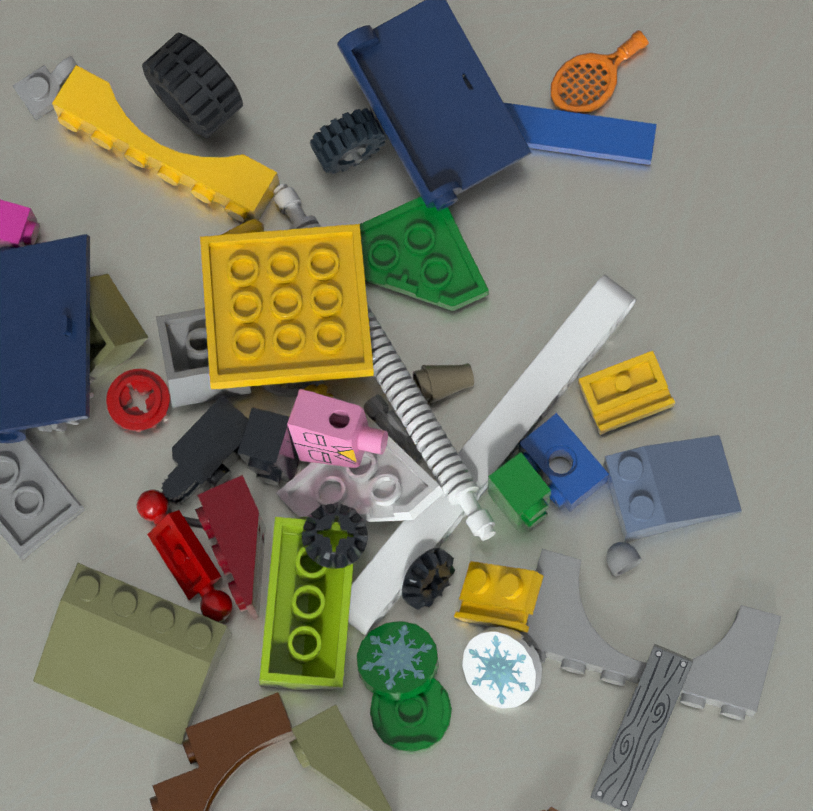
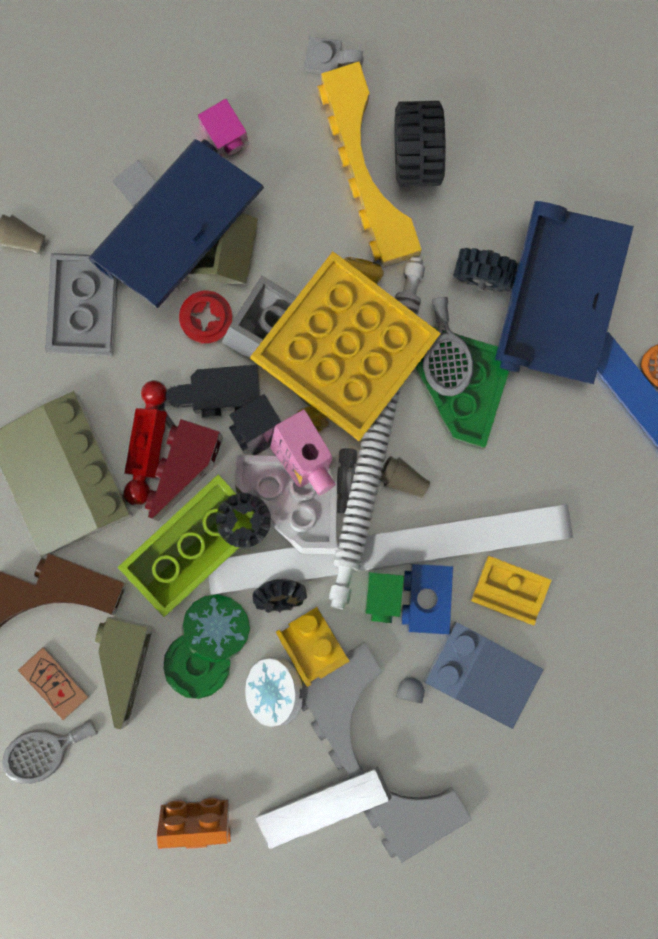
camera: 35 degrees right, 10 degrees up
none -> light grey piece [423,297,473,397]

